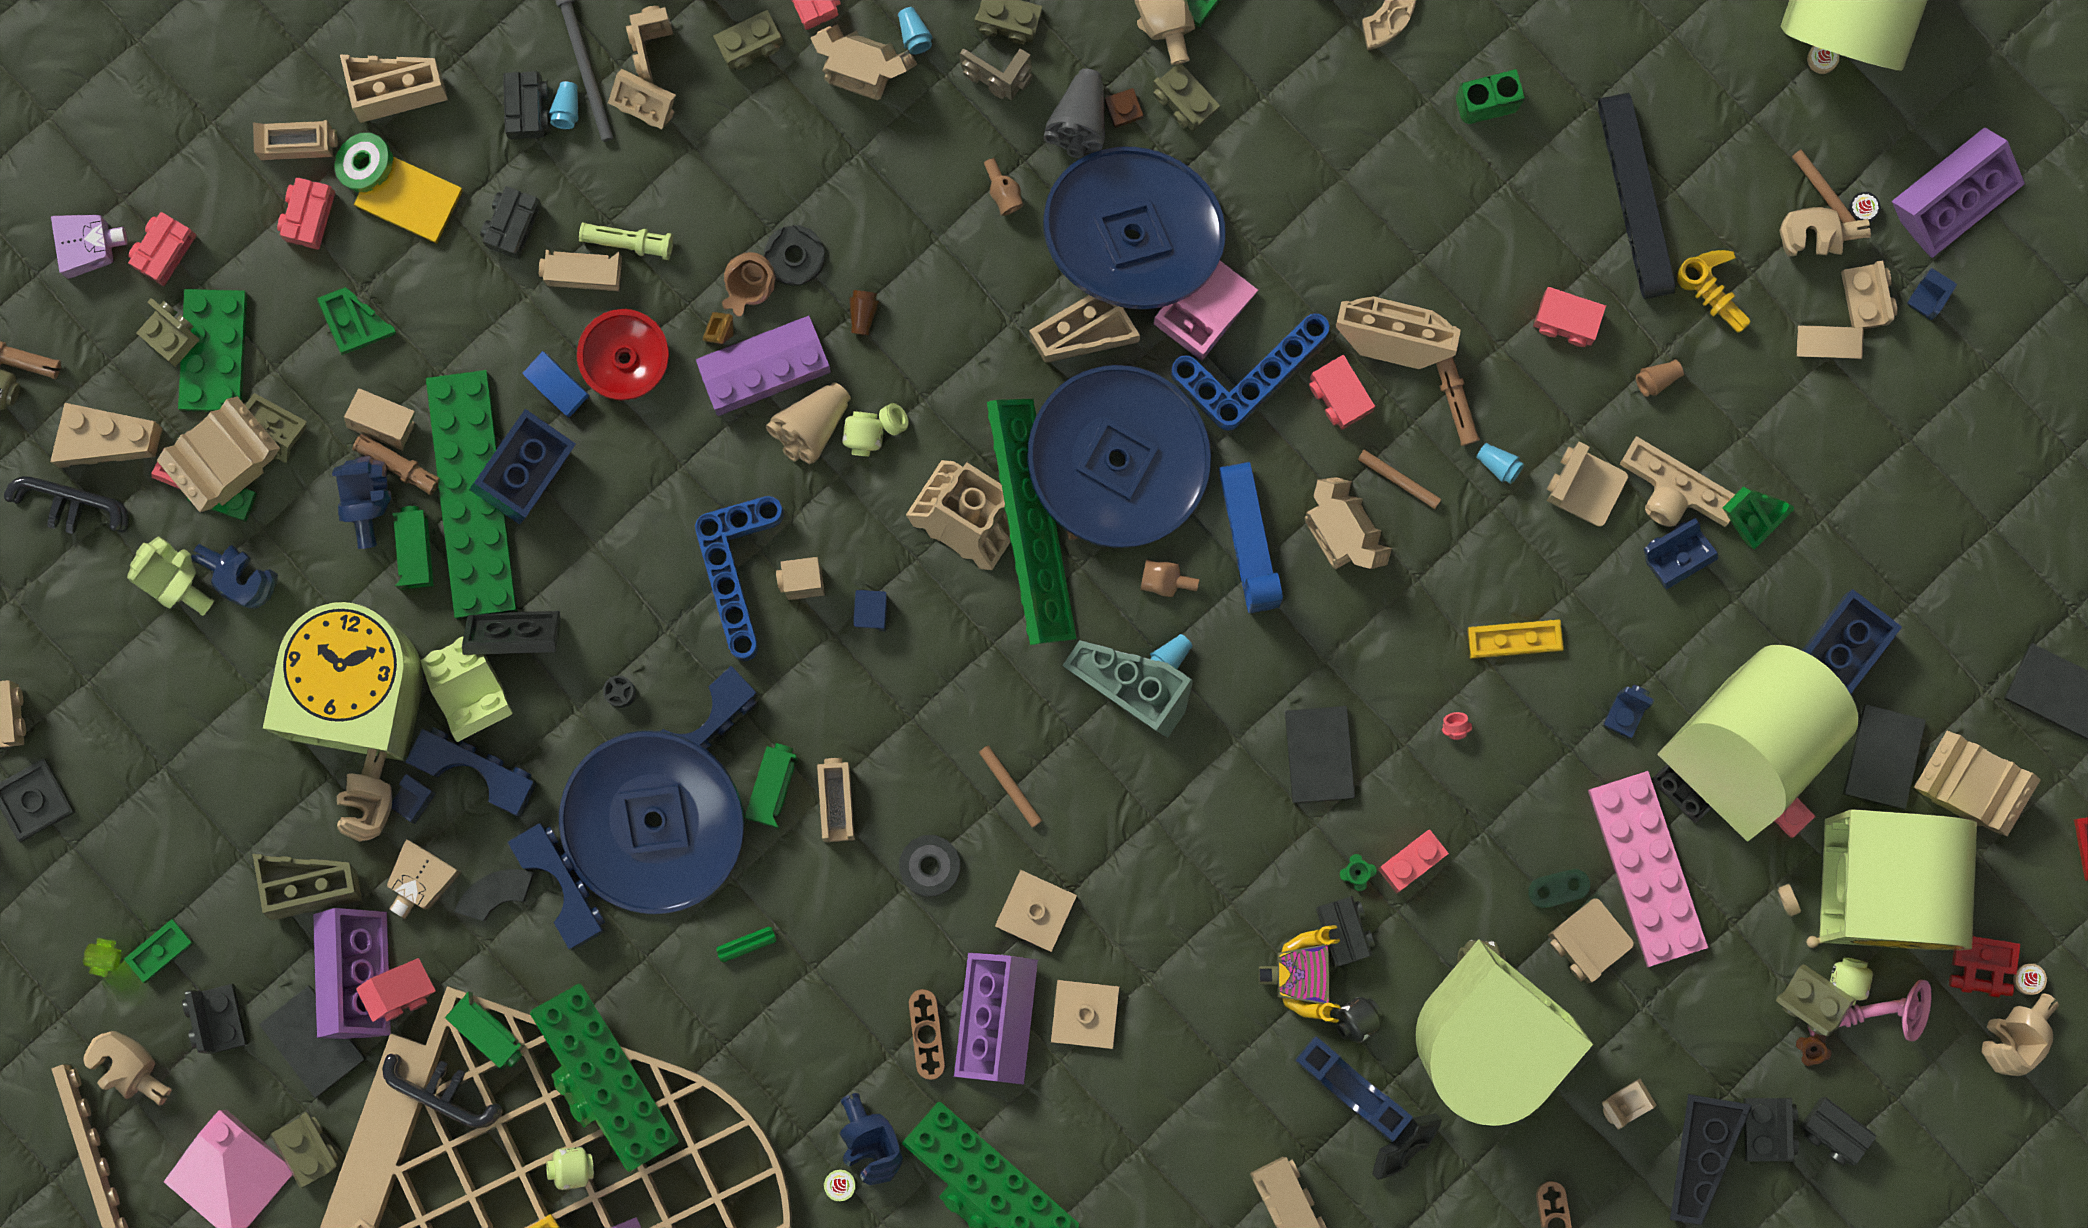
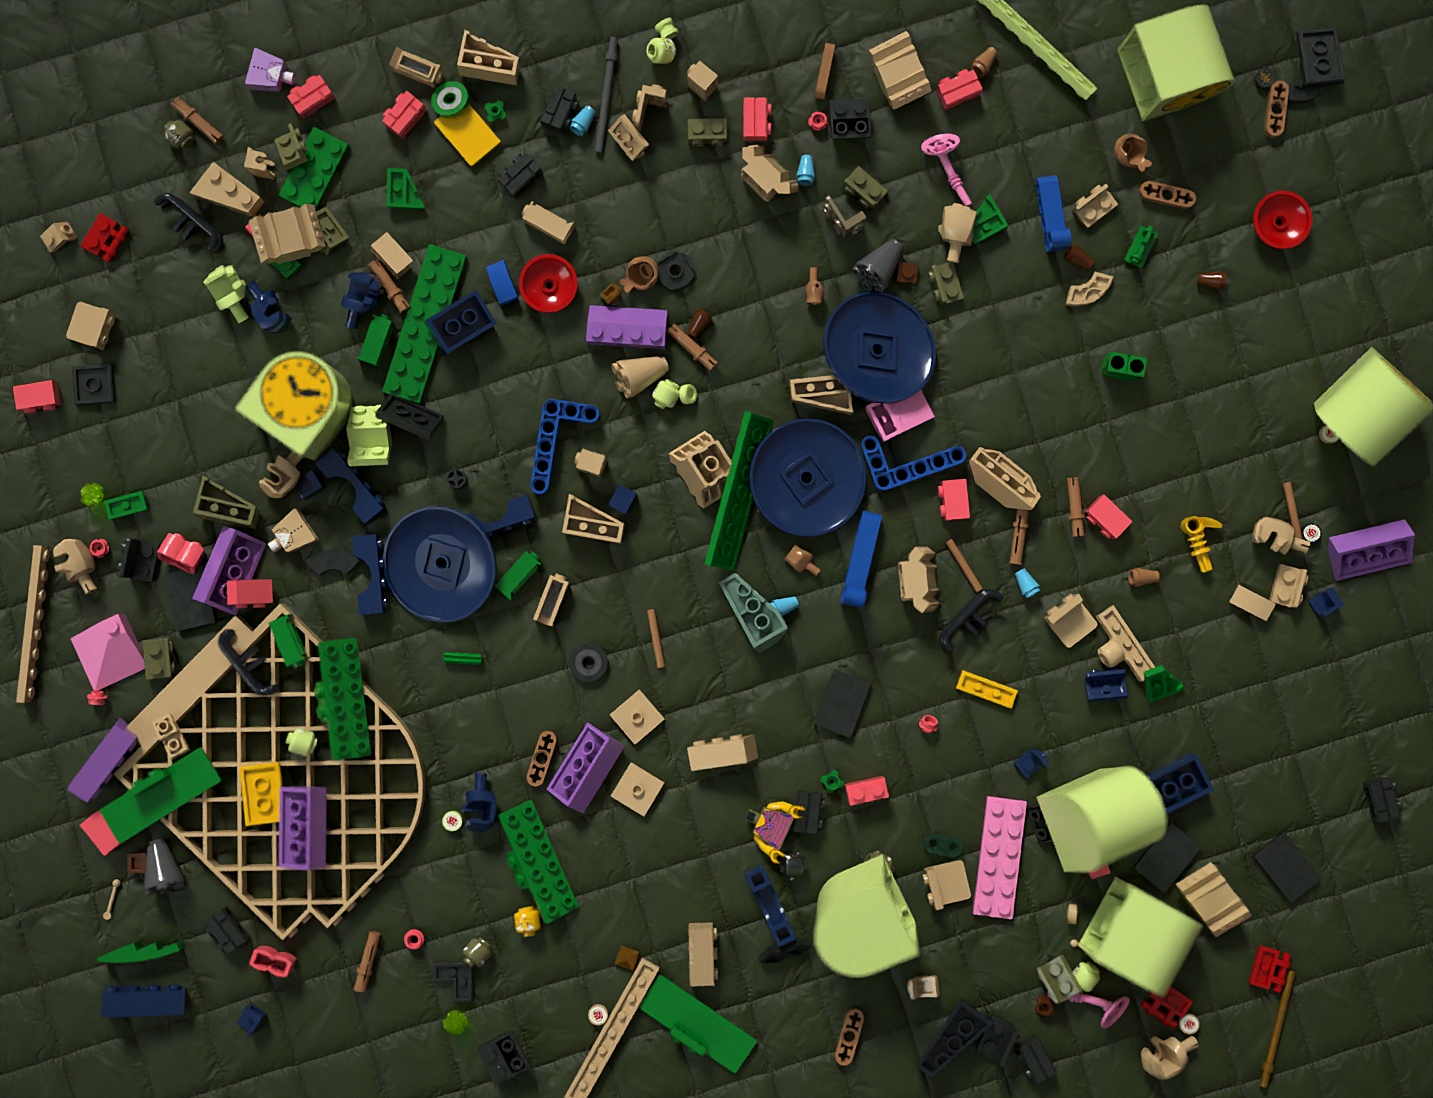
camera: 20 degrees right, 5 degrees up
yellowish green pin [579,222,673,260] -> none
black beam [1598,92,1675,300] -> none
none -> coral plate [90,539,109,558]
none -> coral brick [157,533,205,574]
none -> tan hinge [244,148,275,180]
none -> green plate [485,100,506,122]
none -> tan wedge [562,494,625,544]
none -> medium nougat pin [667,324,718,372]
none -> tan wedge [687,734,758,771]
none -> black piece [939,589,1003,652]
none -> medium nougat pin [1067,477,1085,537]

